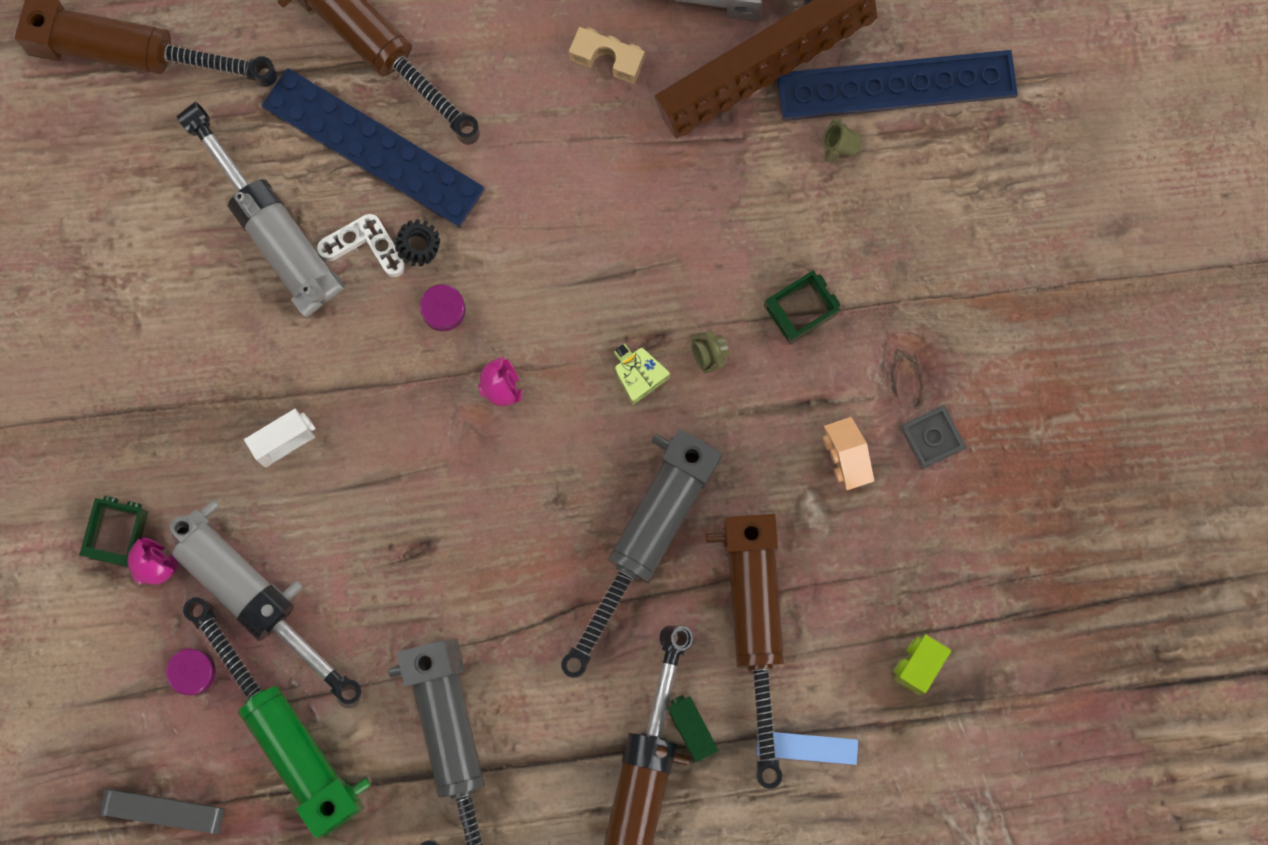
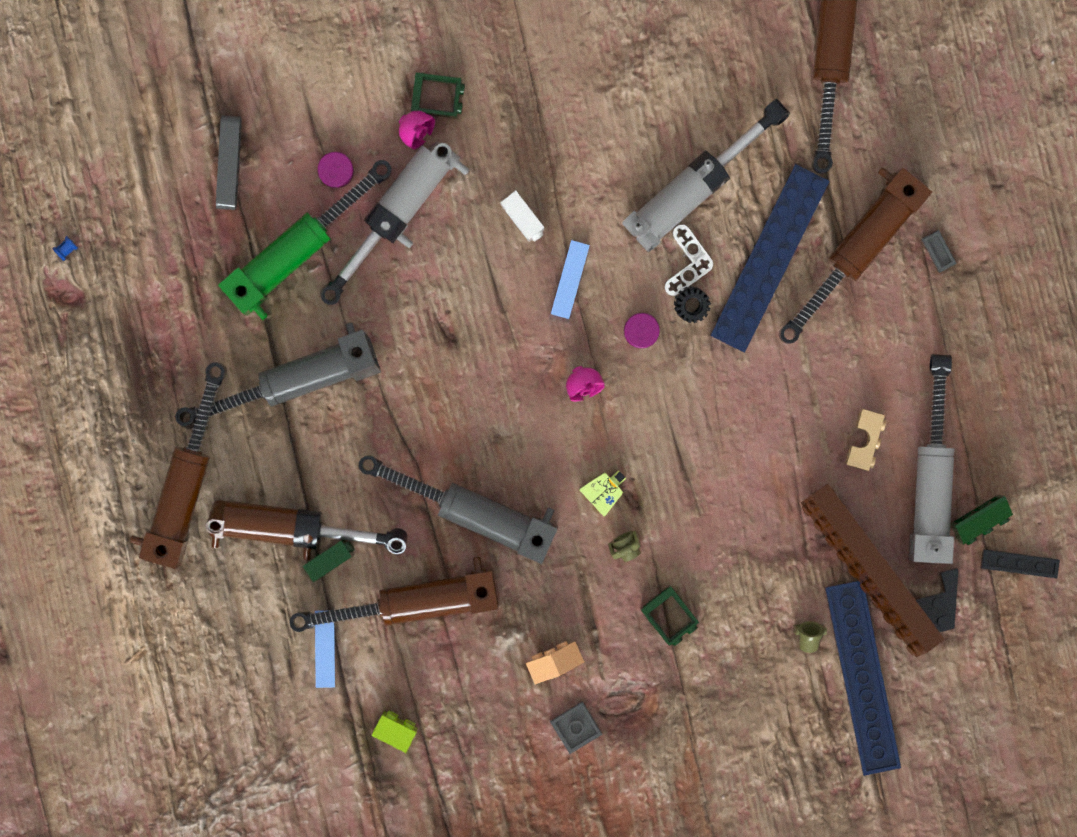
camera: 85 degrees right, 10 degrees up
none -> light blue tile [551,240,590,319]

